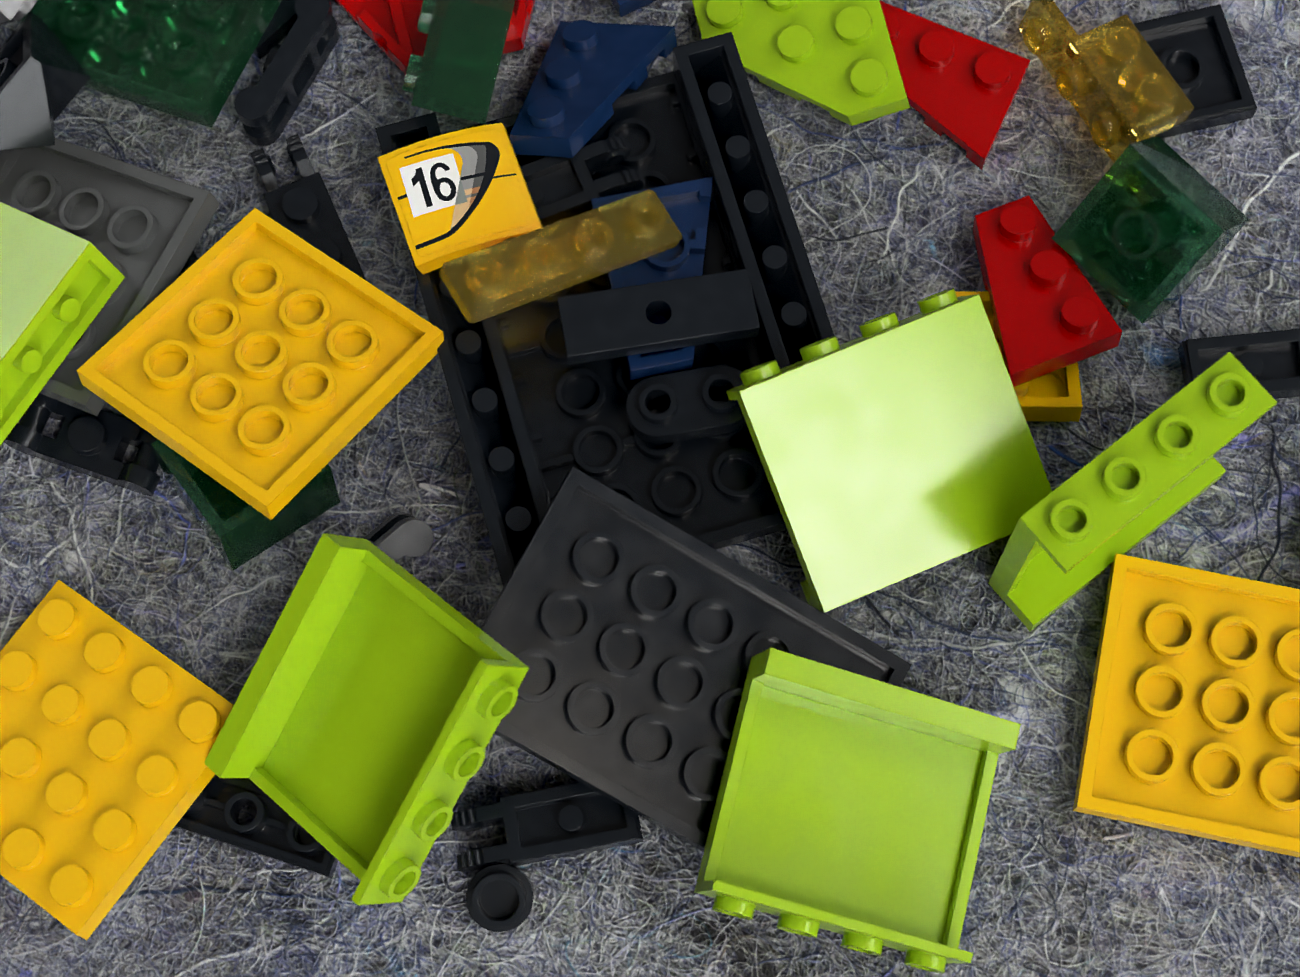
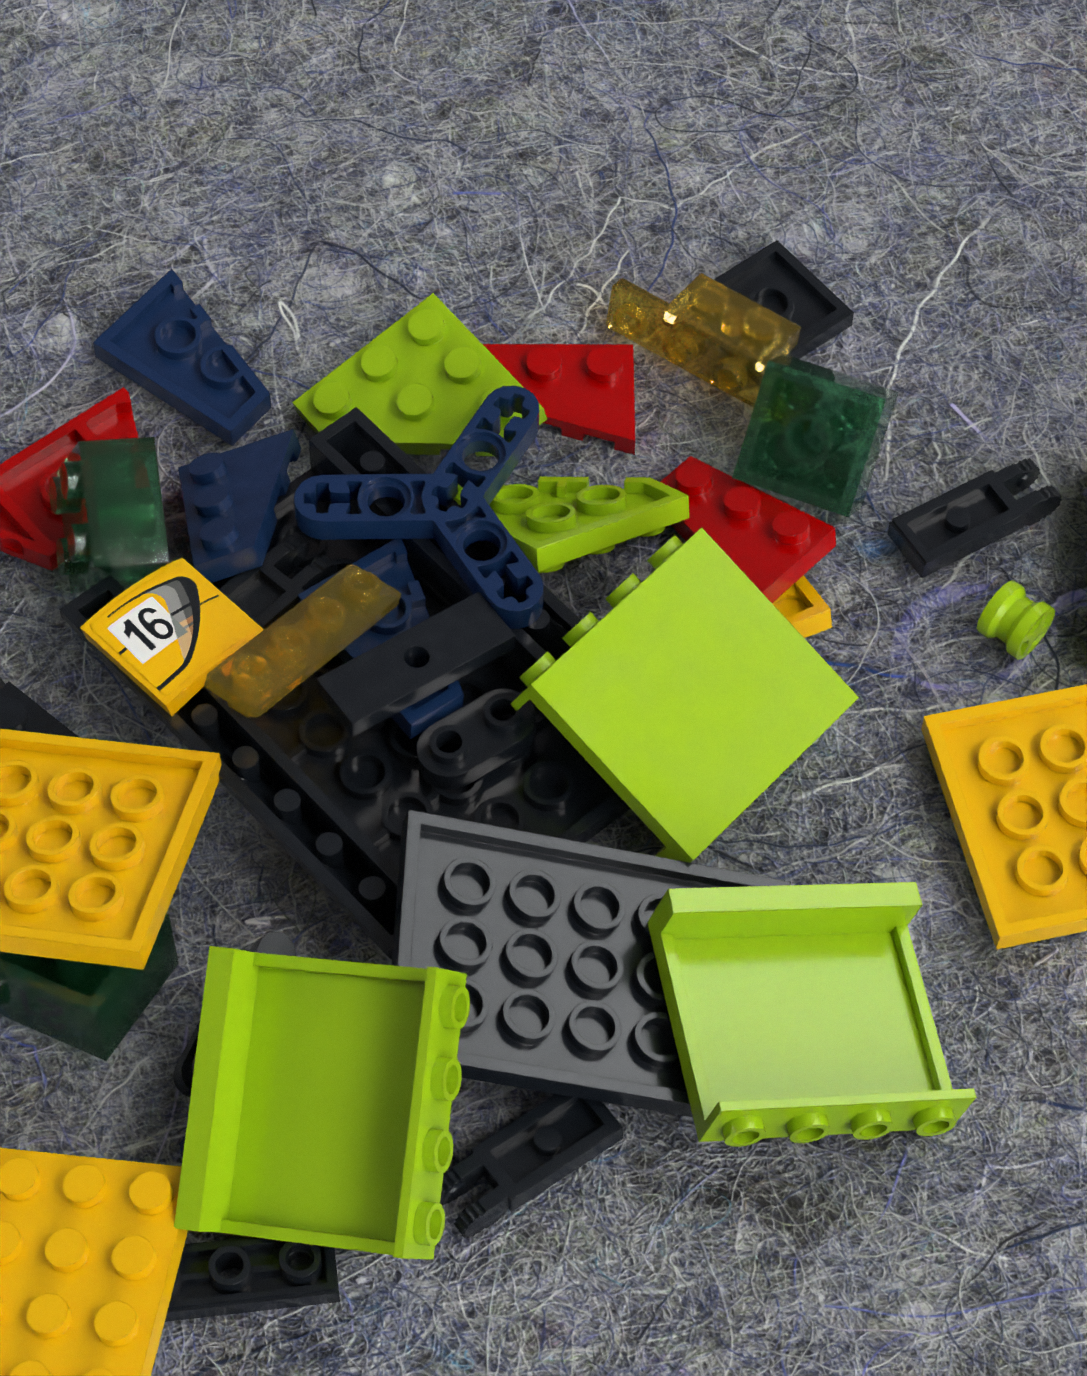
camera: 30 degrees left, 15 degrees down
black plate [466,863,534,932] -> none
lime panel [988,351,1277,631] -> none
none -> dark blue piece [294,386,544,629]
none -> lime plate [454,476,689,573]
none -> lime wheel [976,580,1055,660]

